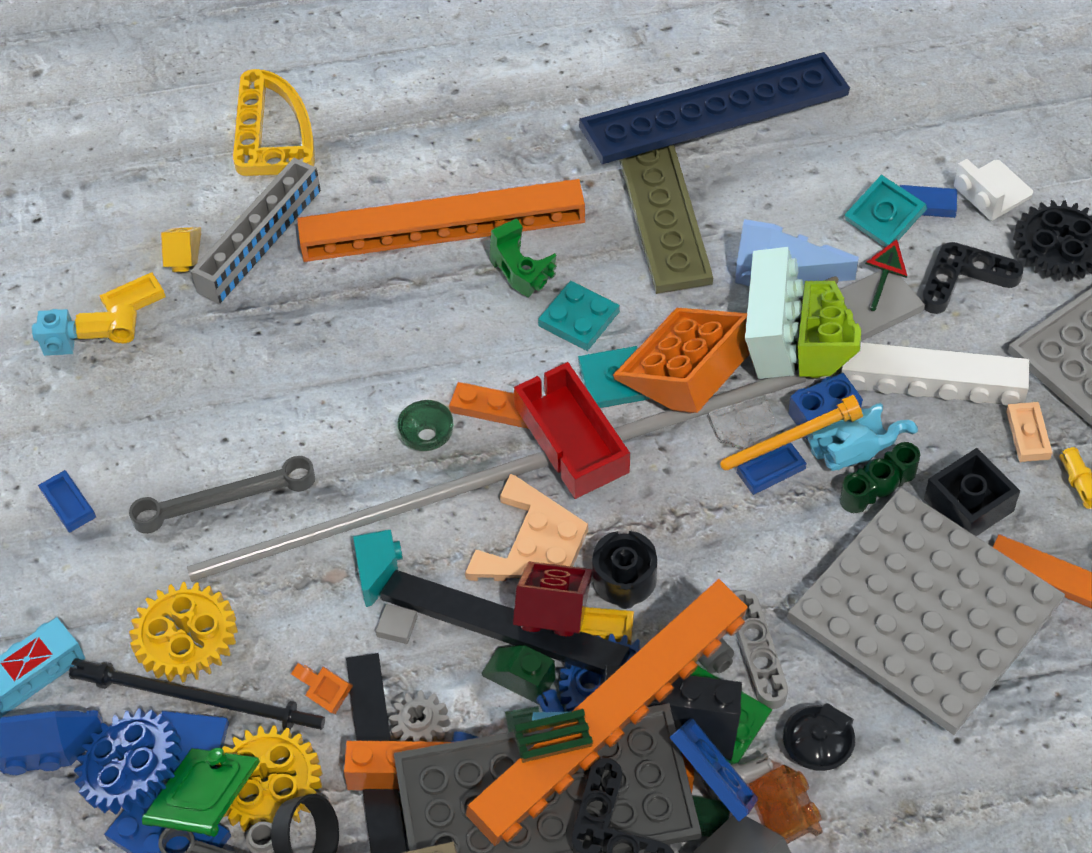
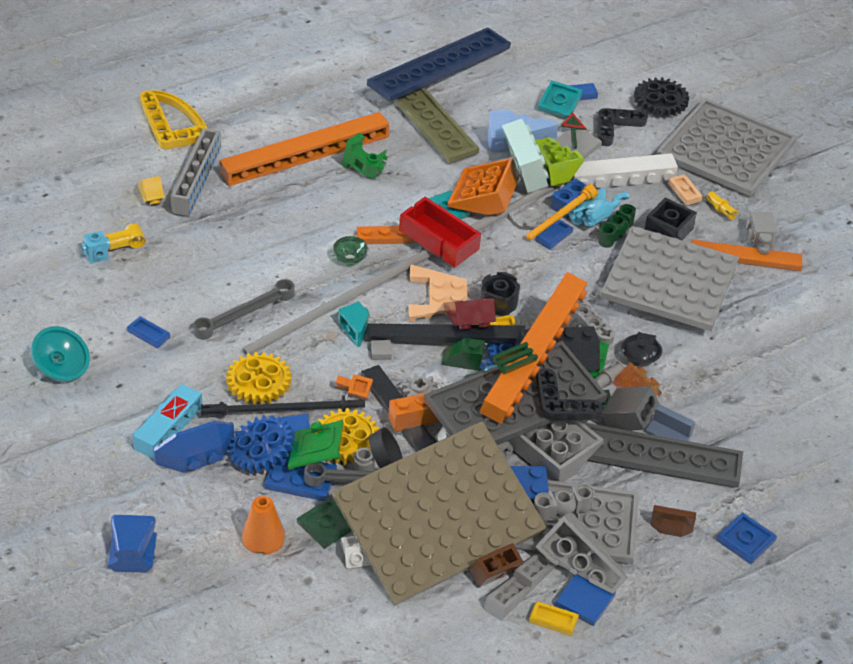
camera: 25 degrees left, 10 degrees down
yellow tile [99,272,166,312] -> none
teal plate [538,280,620,352] -> none
blue tile [670,718,758,822] -> none
white bracket [954,159,1033,221] -> none

